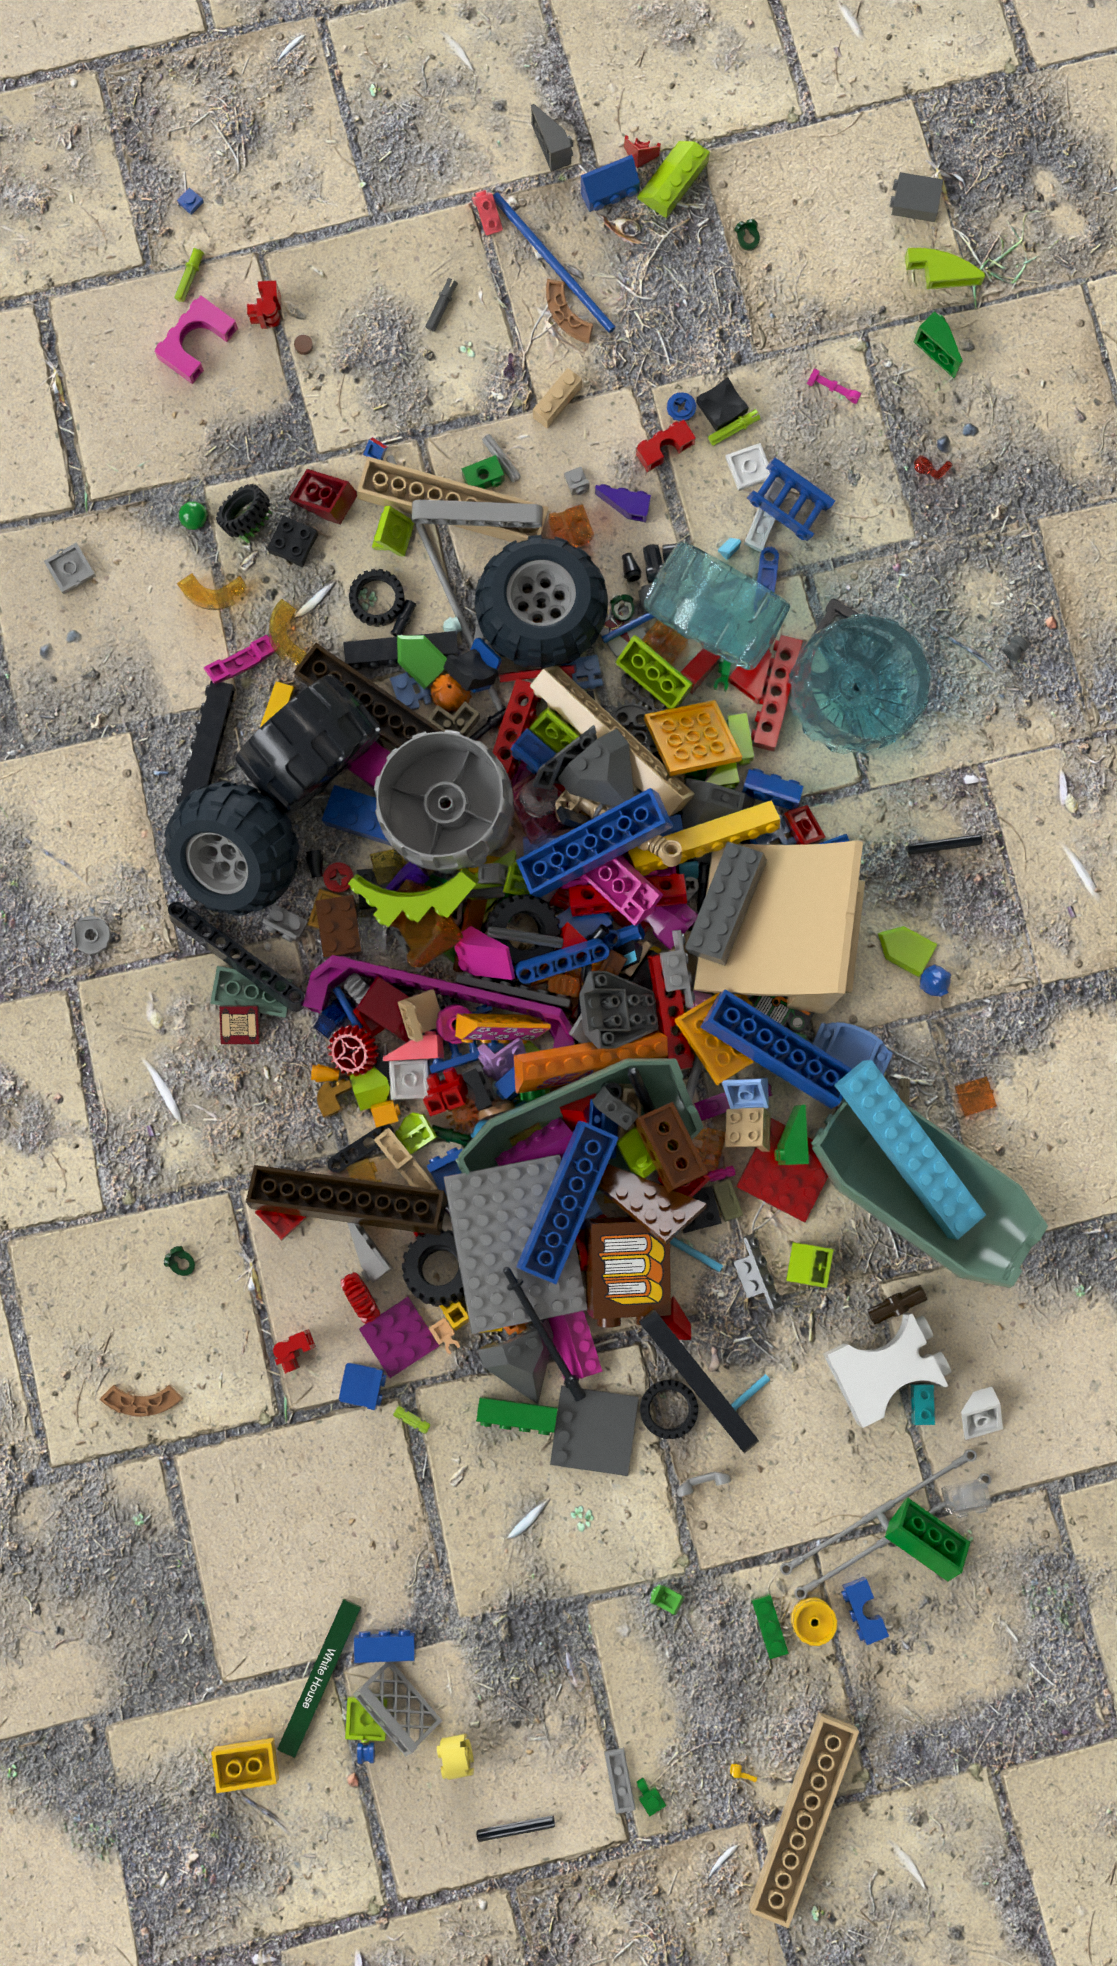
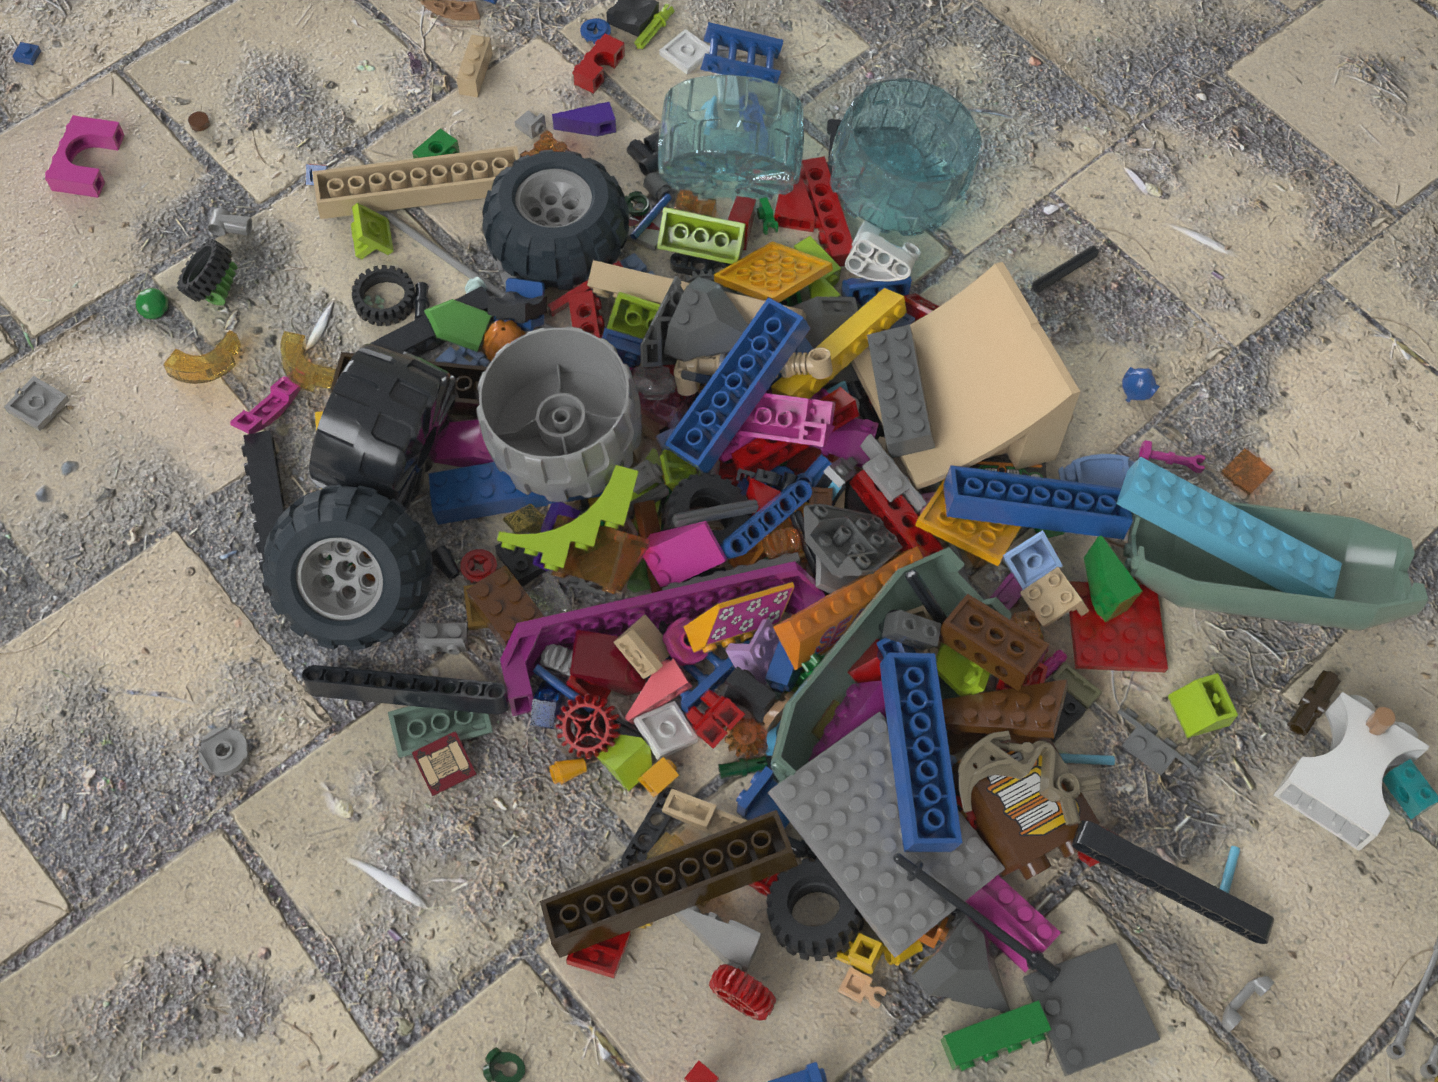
camera: 30 degrees left, 20 degrees down
lime axle [174,248,204,302] -> none
red hips [247,280,282,329] -> none
black brick [267,515,318,568] -> none
dark red slope [289,469,357,525] -> none
pearl gold brick [317,1079,353,1119] -> none
magenta plate [359,1296,440,1378] -> none
lime slope [395,1112,437,1154] -> none
light grey beam [412,500,543,528] -> none
dark grey axle [425,278,458,332] -> none
light grey axle [482,434,520,483] -> none
black cone [622,553,642,582] -> none
black tyre [640,1380,698,1439] -> none
lime tile [877,926,937,977] -> none
dark grey wheel [1002,635,1029,661] -> none
none -> light grey piece [207,208,253,236]
none -> black piece [736,468,783,487]
none -> dark grey hinge [823,456,859,488]
none -> white panel [845,220,921,282]
none -> dark tan piece [958,731,1101,826]
none -> dark pink piece [1139,440,1205,473]
none -> medium nougat piece [1366,707,1396,735]

